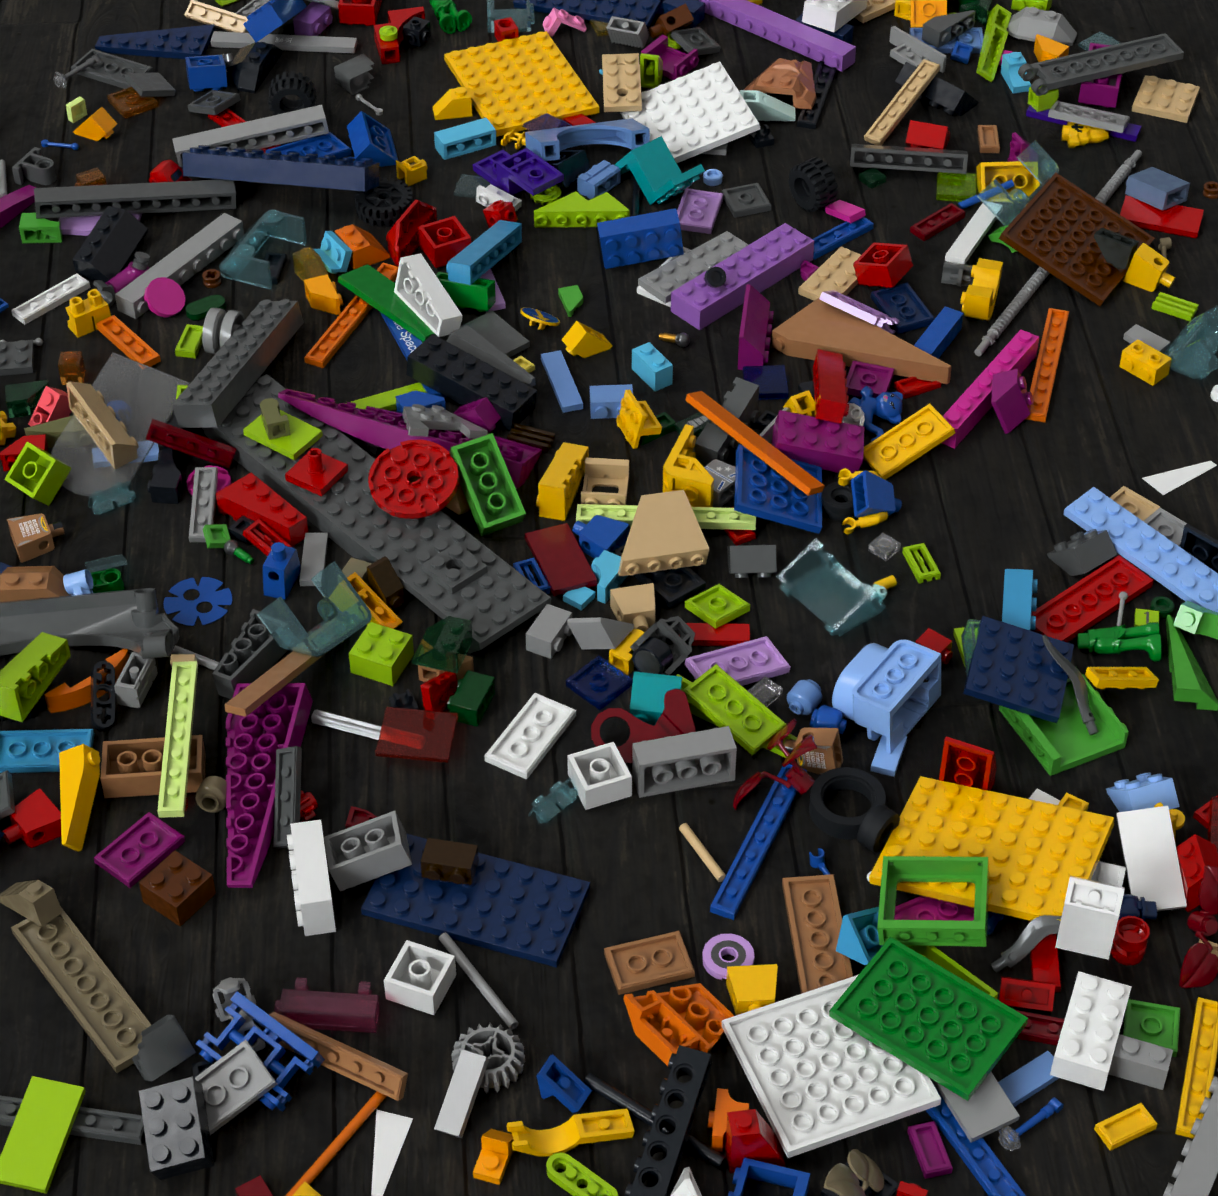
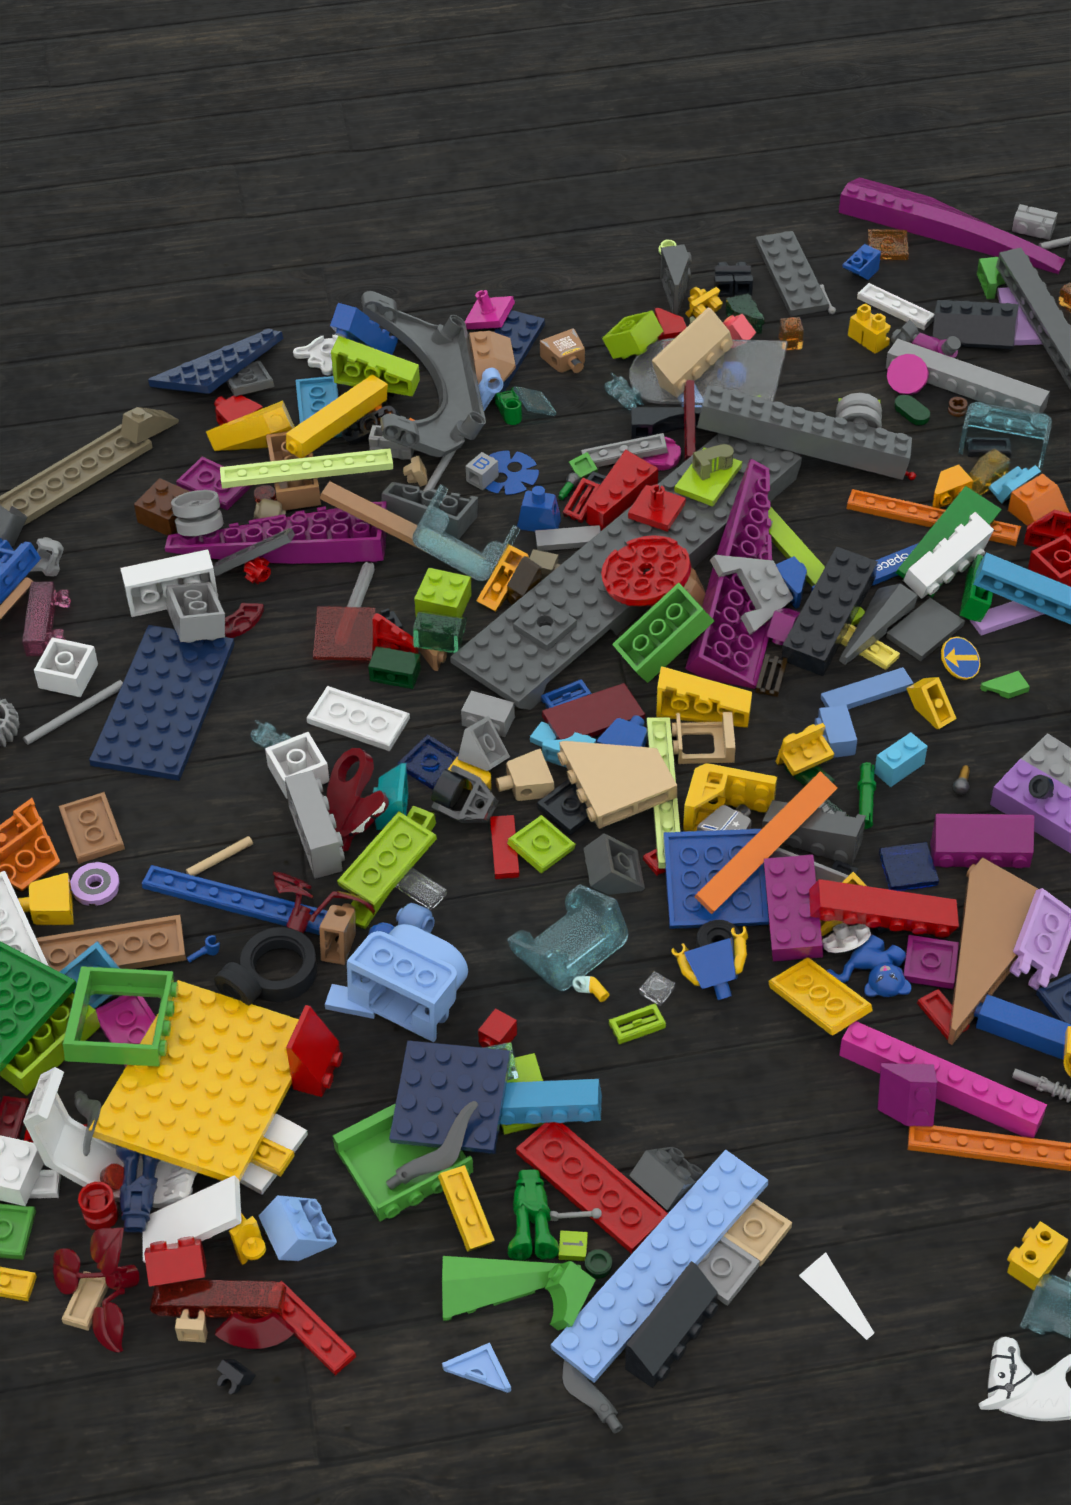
camera: 85 degrees right, 5 degrees up
orange plate [96,315,161,370] -> none
dark brown brick [420,838,479,885] -> none
lavender tile [685,636,791,686] -> none
none -> light grey wheel [171,490,224,536]
none -> yellow brick [286,374,388,458]
none -> light grey brick [466,452,499,490]
none -> green pin [857,762,876,829]

